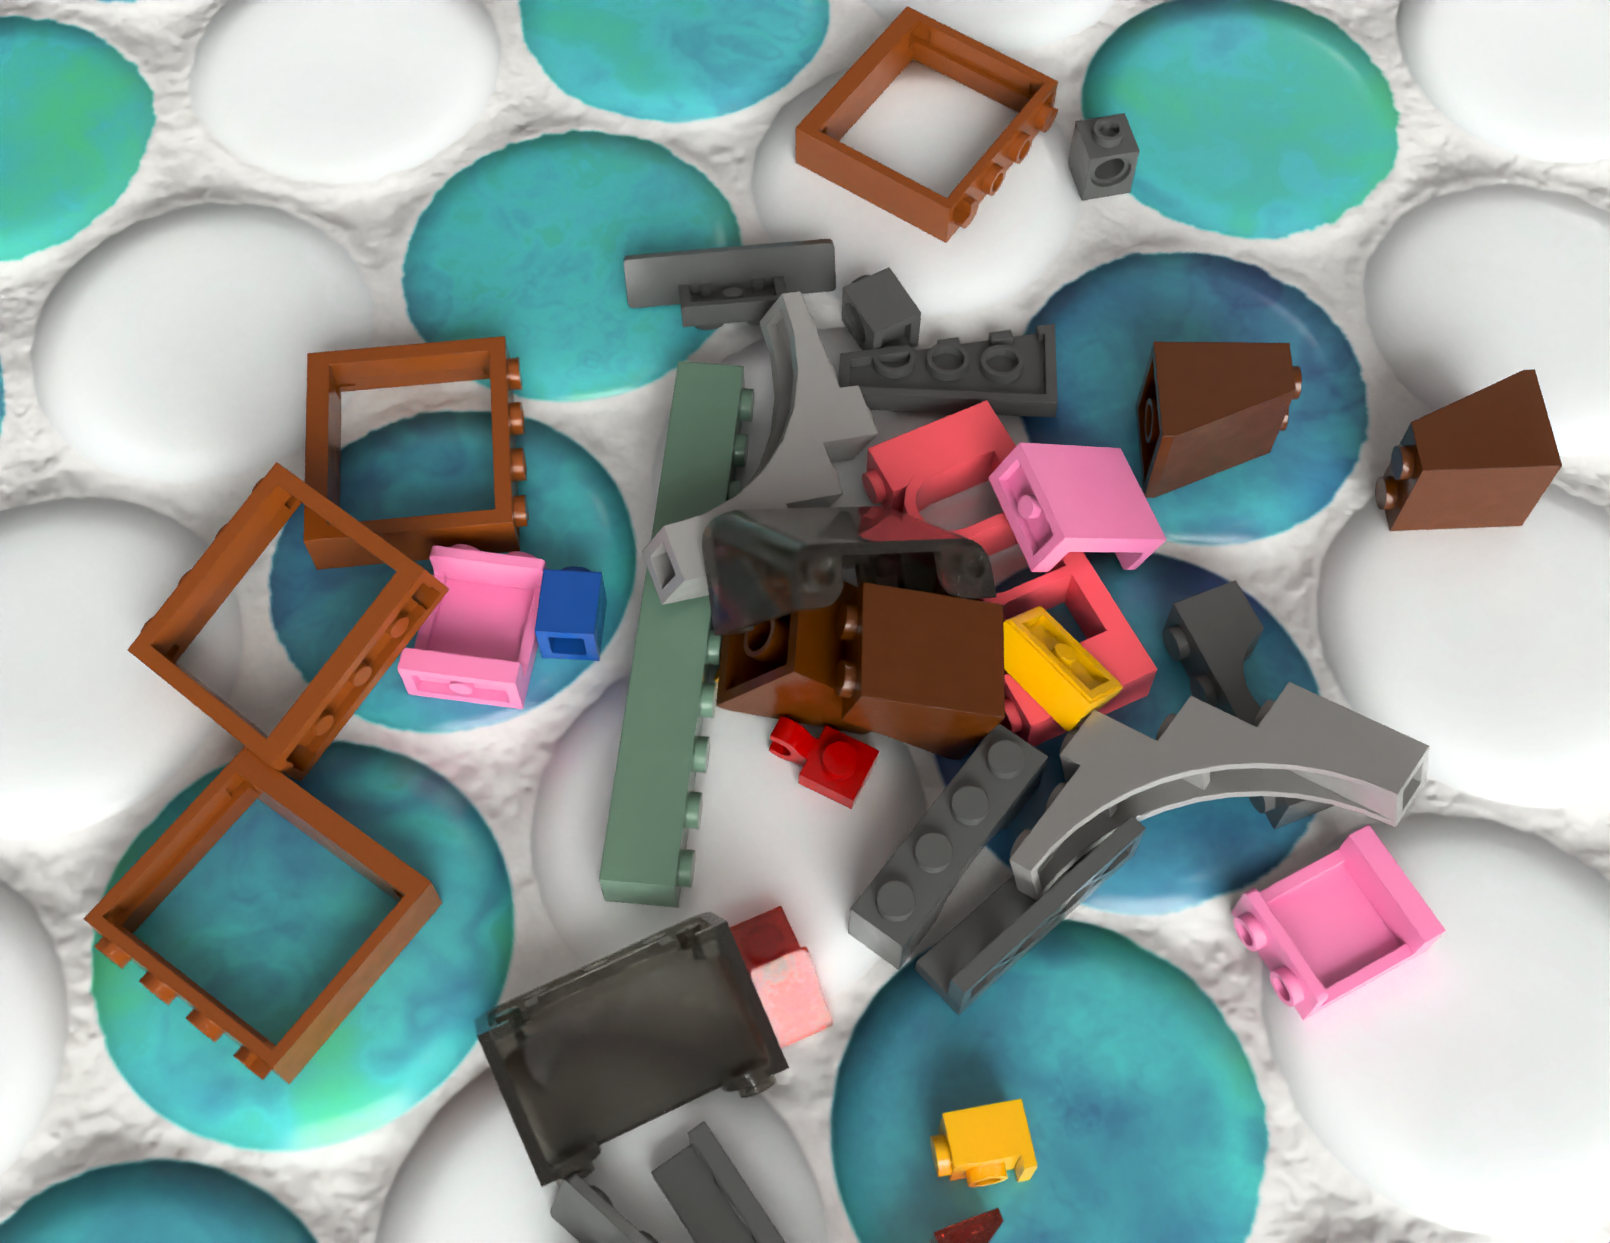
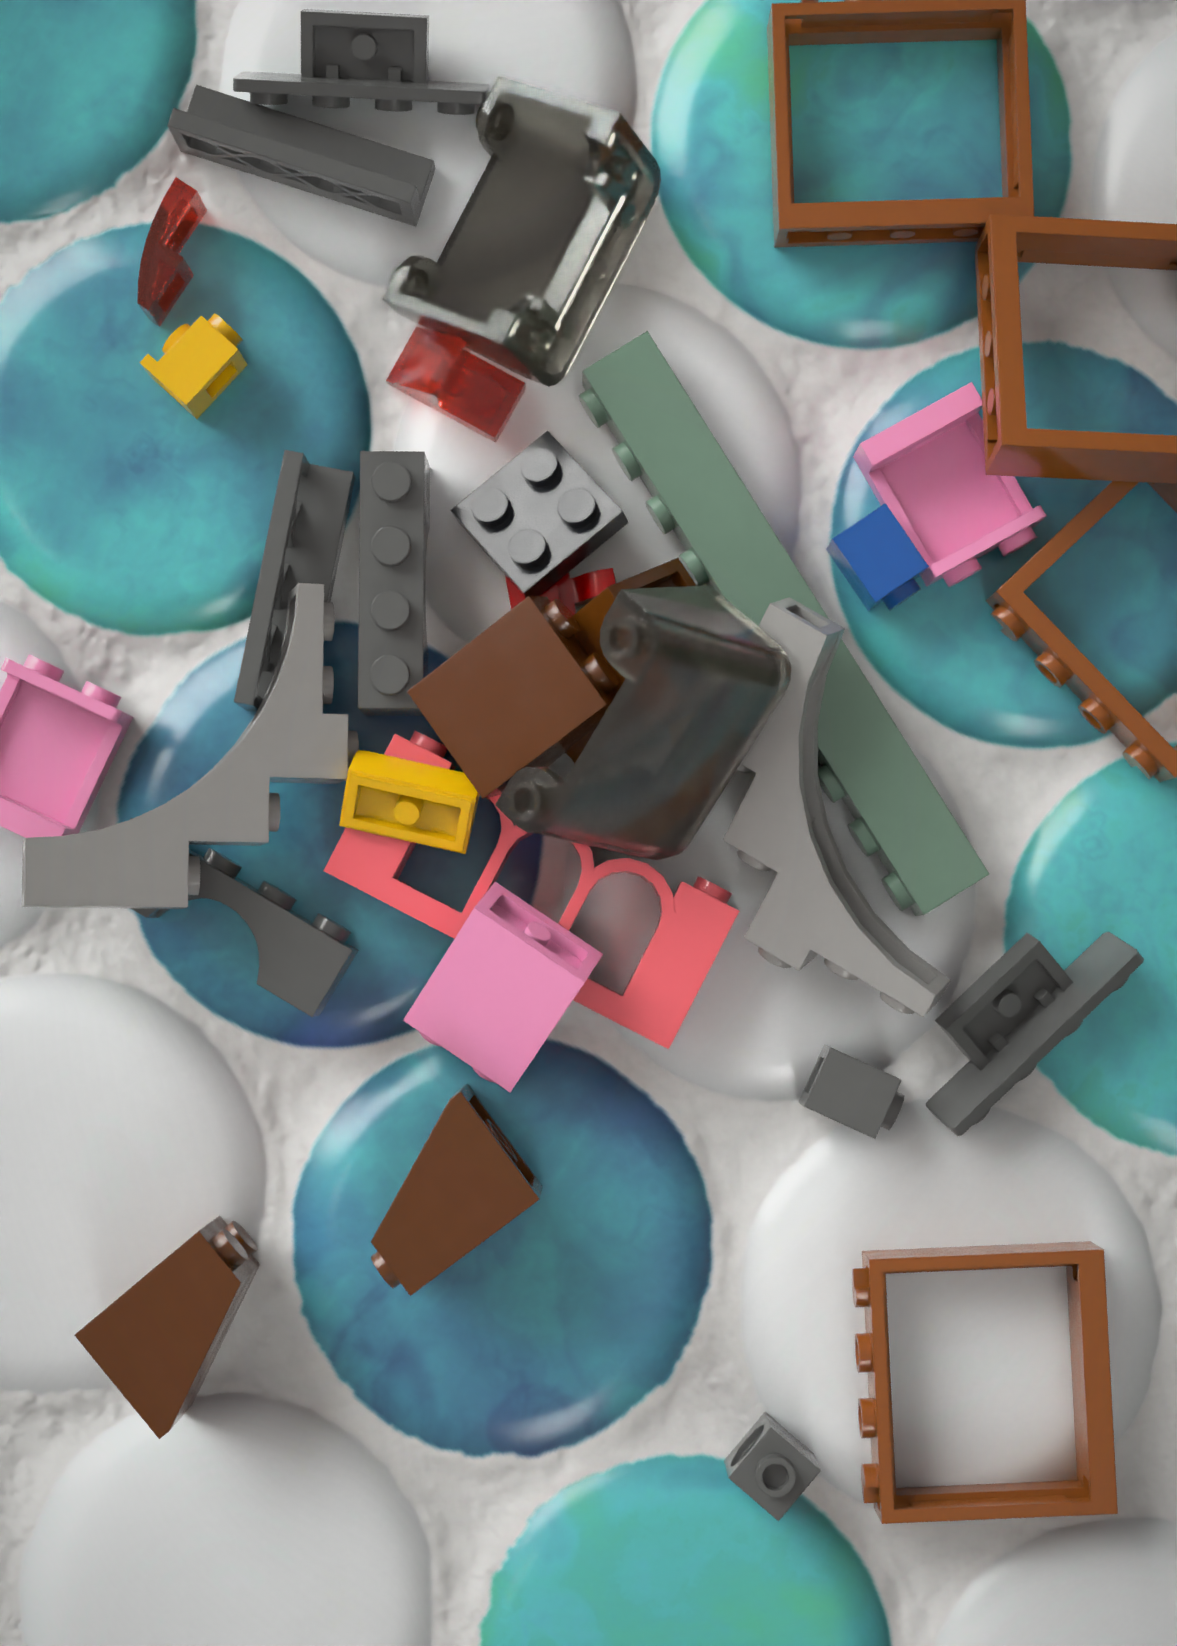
camera: 145 degrees right, 25 degrees up
dark grey wing [839,324,1058,417] -> none
none -> plate [450,430,629,598]

